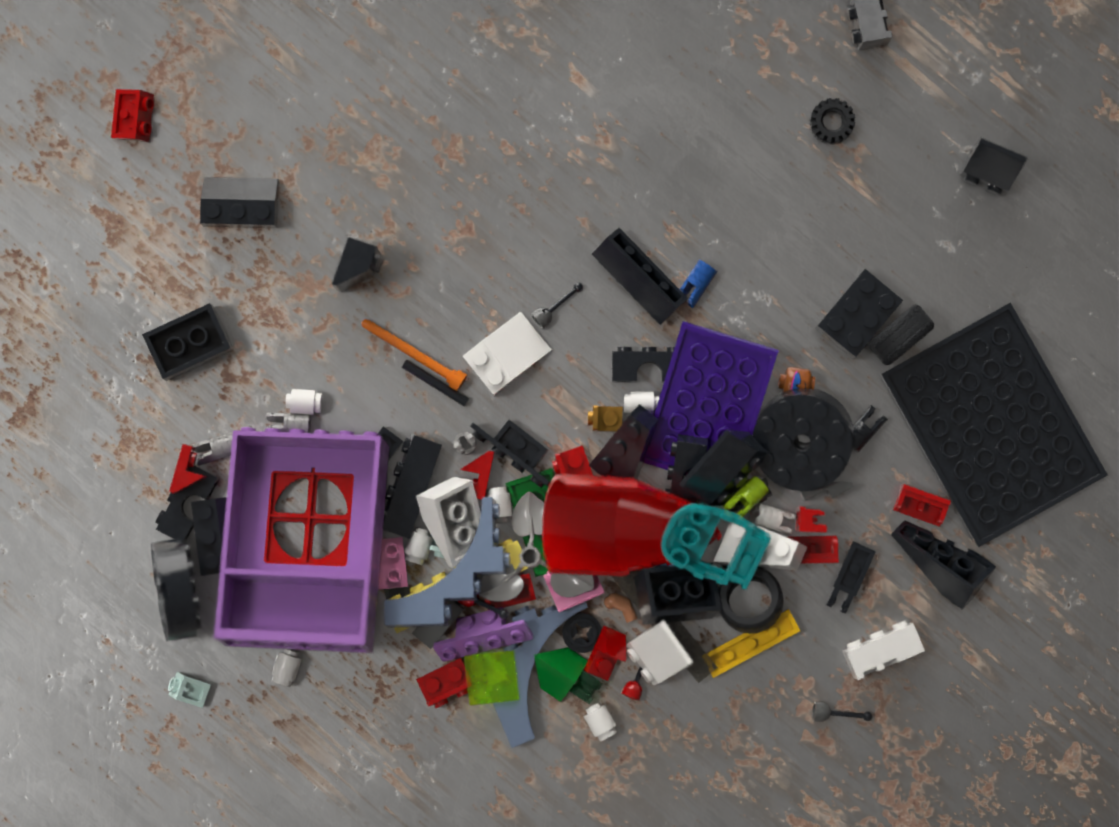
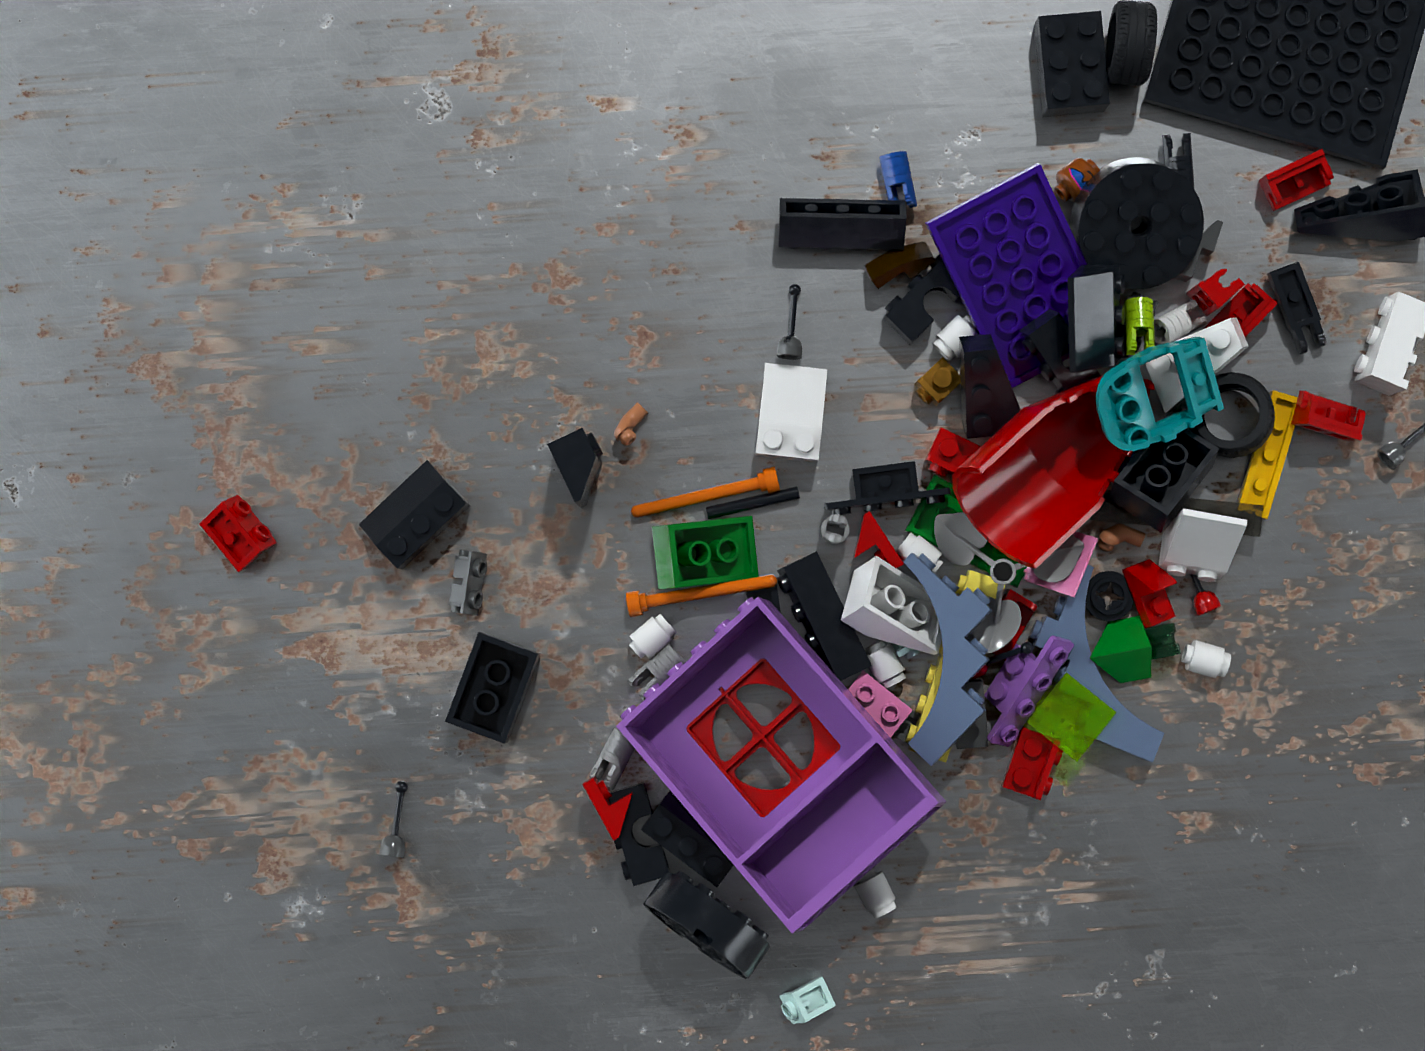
camera: 40 degrees left, 0 degrees up
none -> hinge [379,781,408,858]
none -> dark grey hinge [448,550,487,616]
none -> nougat arm [614,402,648,446]
none -> orange piece [626,575,777,617]
none -> green slope [652,516,759,589]
none -> dark brown slope [864,242,936,289]
none -> red hinge [1291,391,1366,441]

